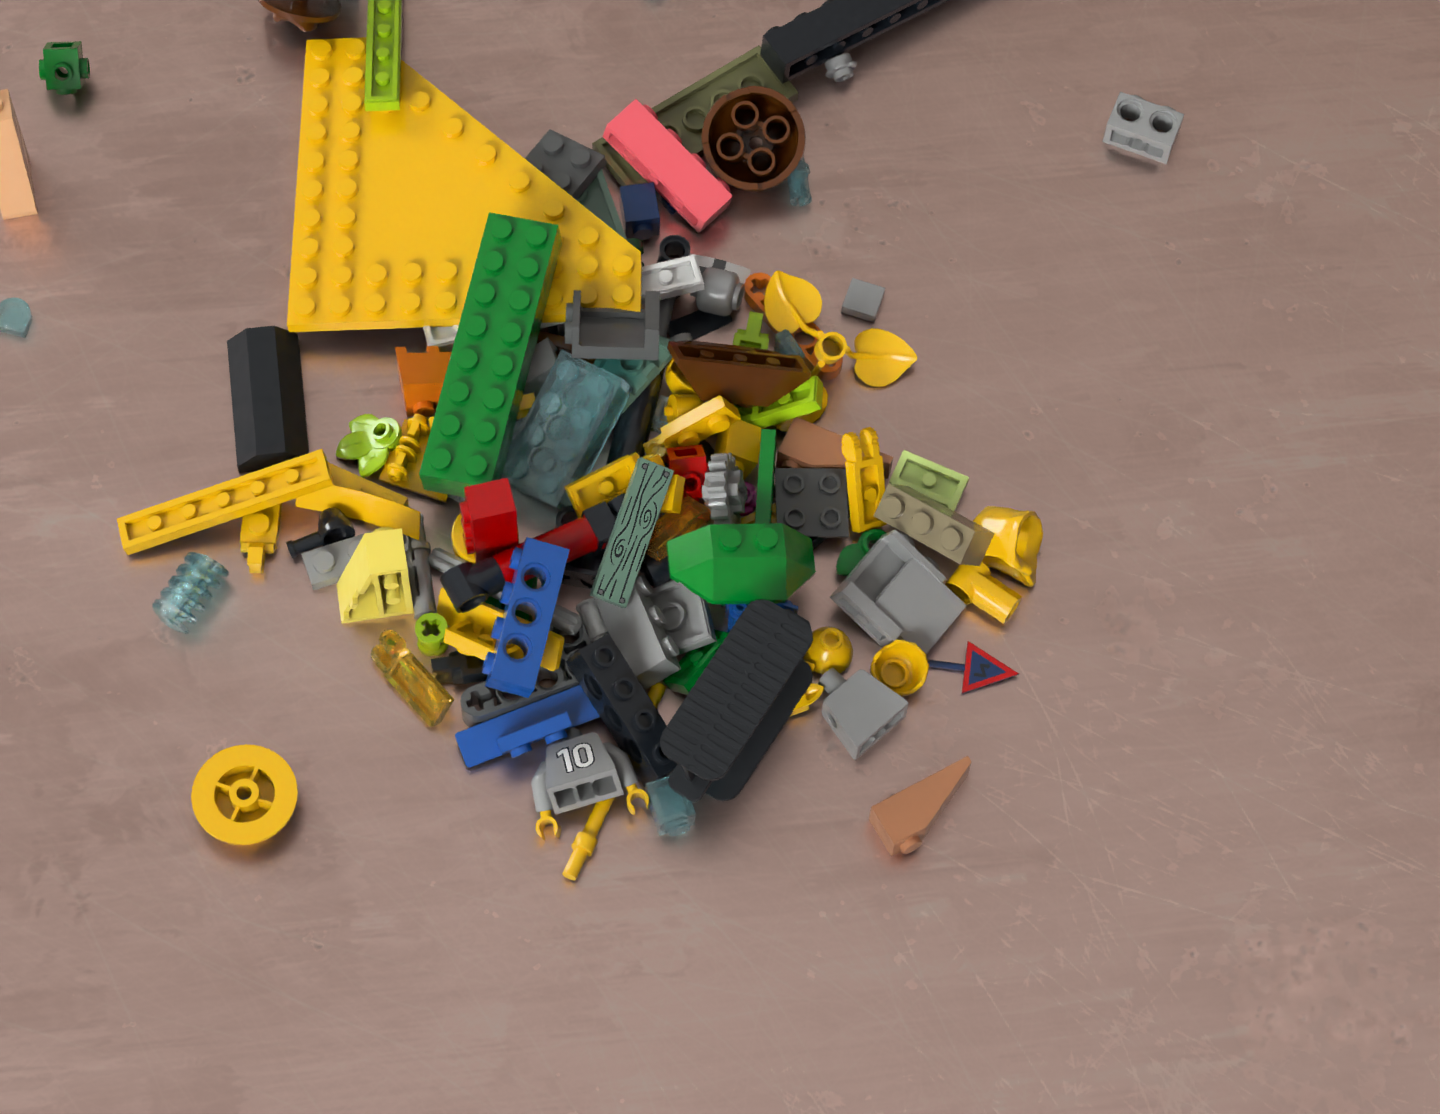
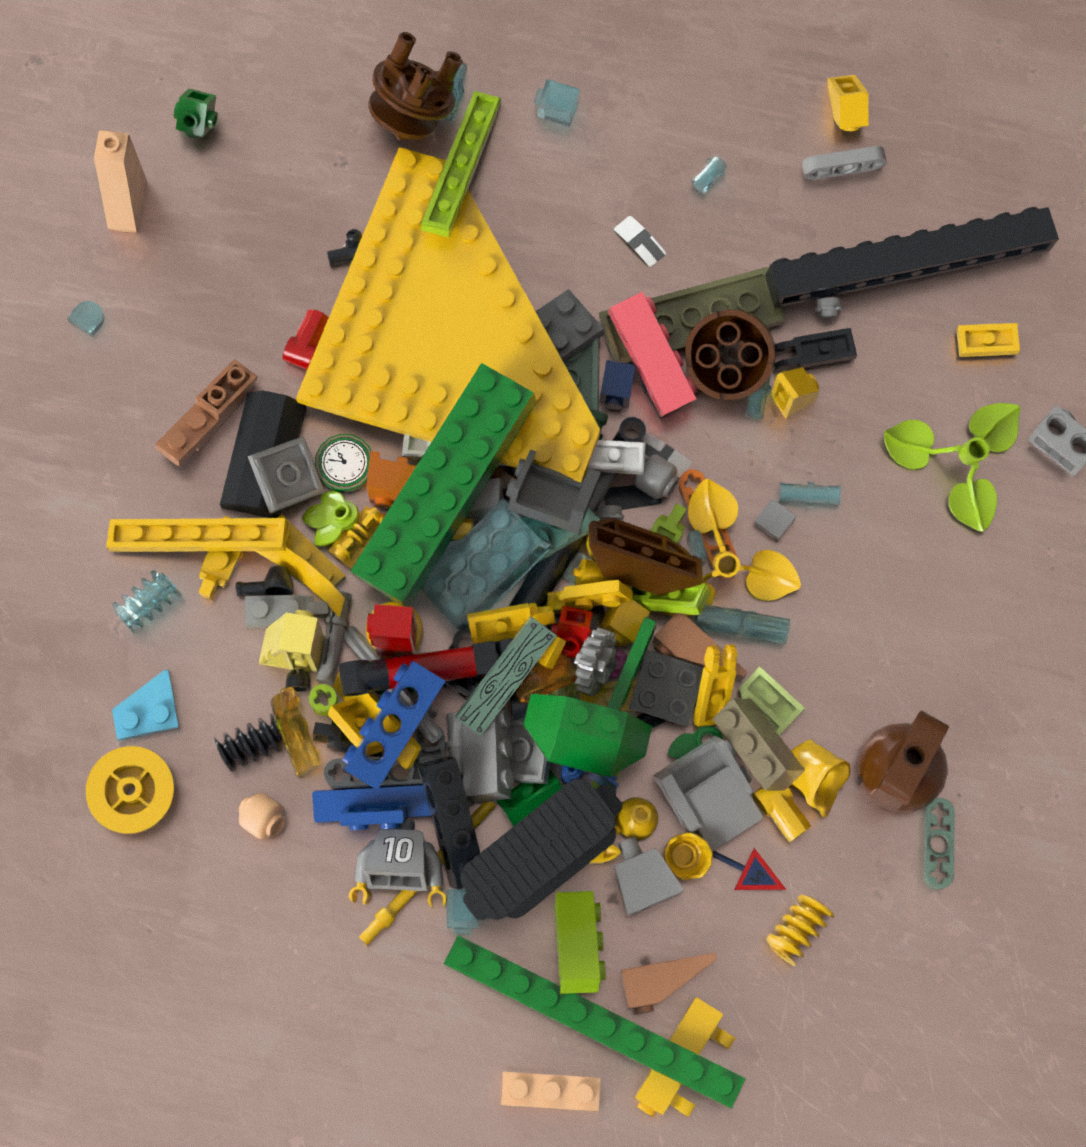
camera: 20 degrees right, 10 degrees up
none -> medium azure wing [112,670,180,741]
none -> nougat slope [155,359,258,467]
none -> black piece [214,713,284,772]
none -> light nougat head [238,793,286,840]
none -> light grey tile [248,436,325,513]
none -> red piece [282,309,329,370]
none -> black hinge [285,669,310,692]
none -> tile [315,434,371,493]
none -> black arm [327,229,362,265]
none -> green plate [443,935,746,1109]
none -> light nougat brick [501,1072,600,1112]
none -> lime brick [555,891,606,994]
none -> white sticker [614,216,666,267]
none -> yellow brick [634,997,735,1117]
none -> clear light blue axle [695,604,790,644]
none -> yellow piece [766,895,834,966]
none -> yellow slope [770,367,819,419]
none -> black hinge [774,328,857,372]
none -> clear light blue pin [779,482,841,506]
none -> reddish brown piece [857,710,949,813]
none -> lime plant [884,403,1021,532]
none -> sand green beam [923,798,955,890]
none -> yellow plate [956,323,1020,357]

